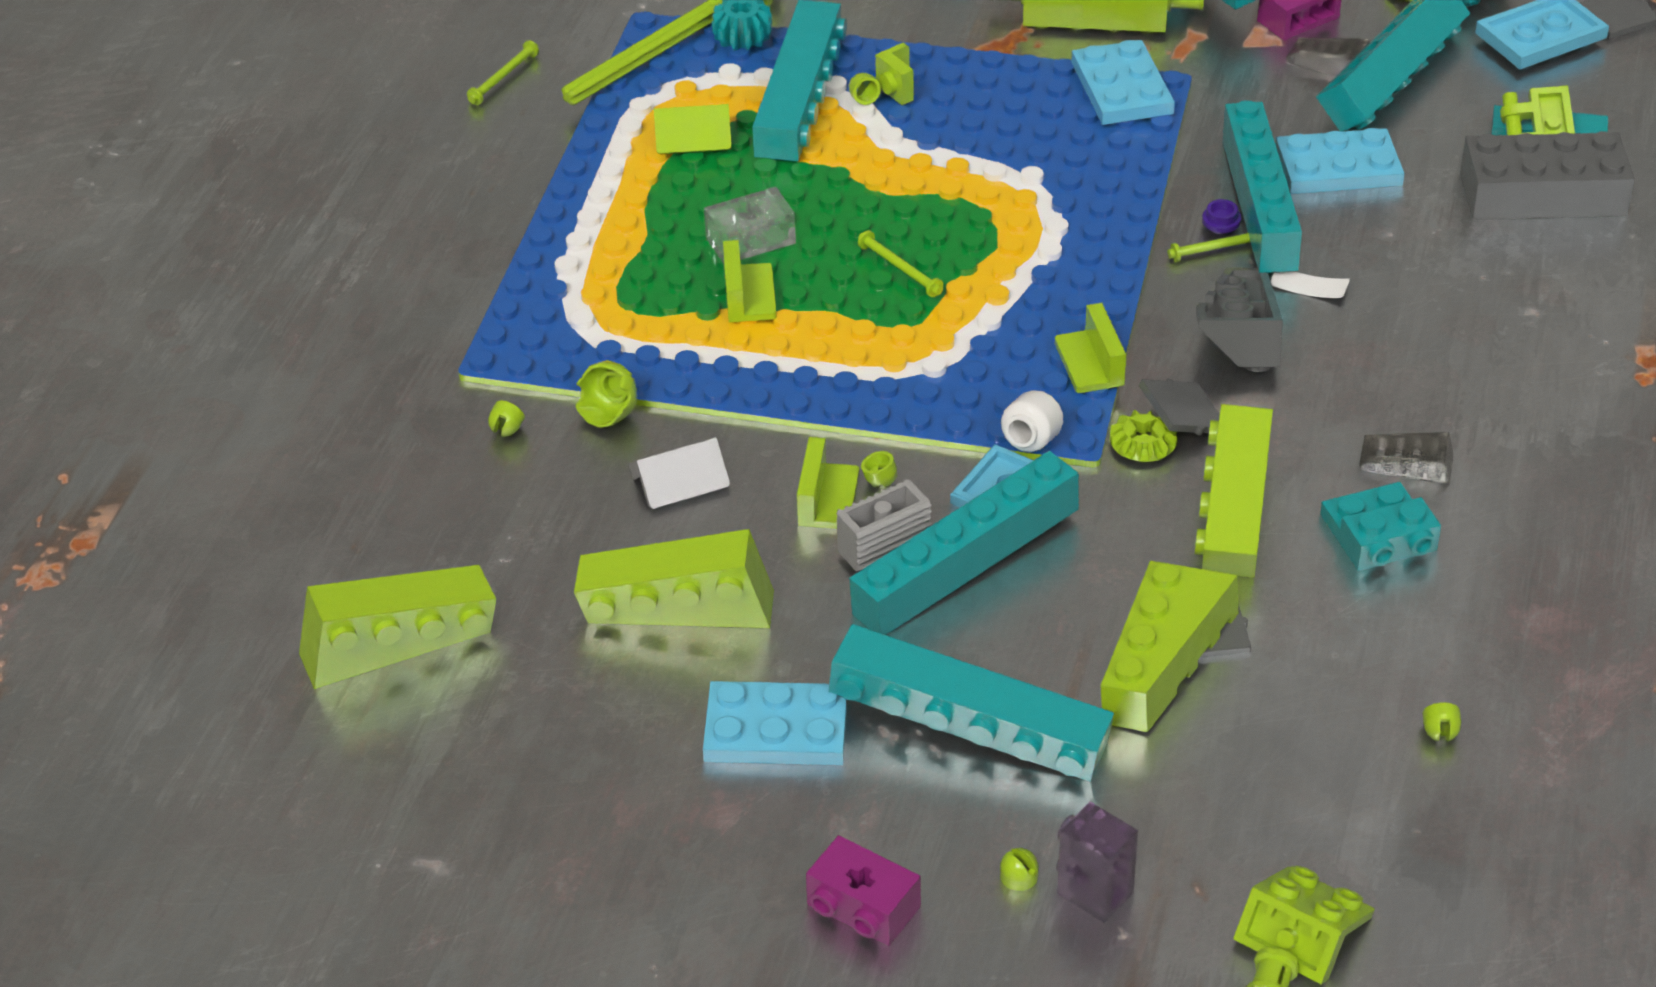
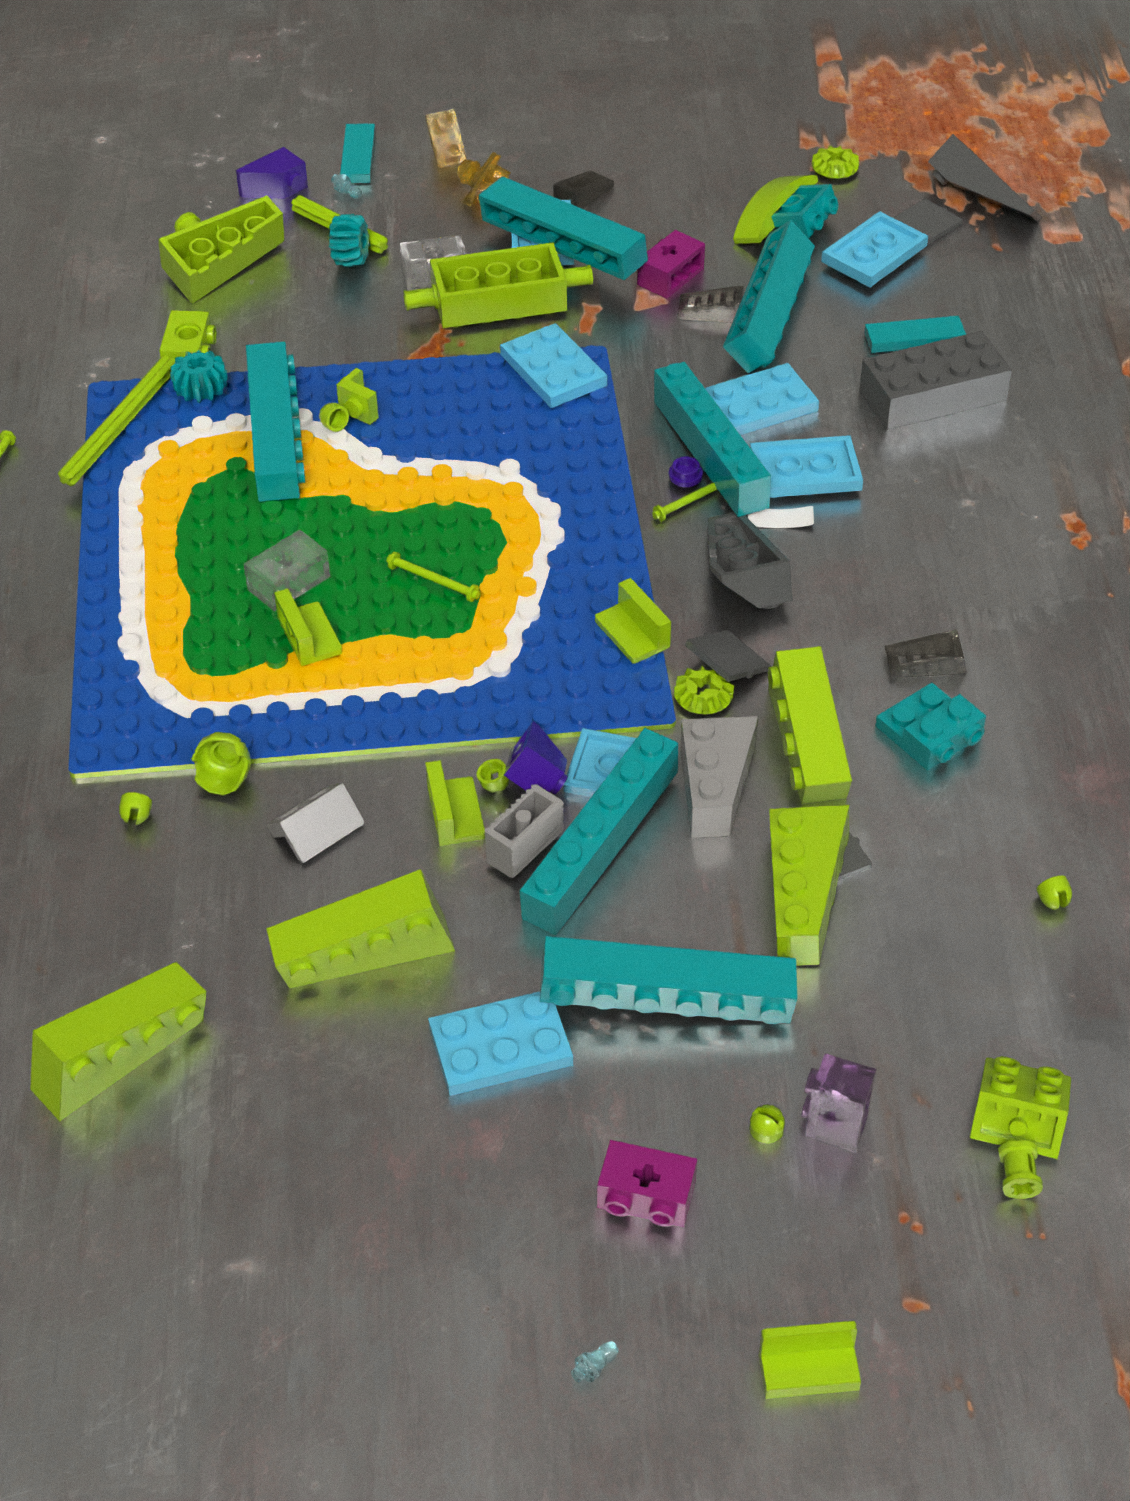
camera: 20 degrees left, 5 degrees up
lime panel [654,104,731,154] -> none
white head [1001,390,1063,452] -> none
lime plate [1500,85,1575,135] -> none
none -> dark purple slope [504,721,568,795]
none -> light grey wedge [680,716,758,838]
none -> medium azure plate [750,435,863,498]

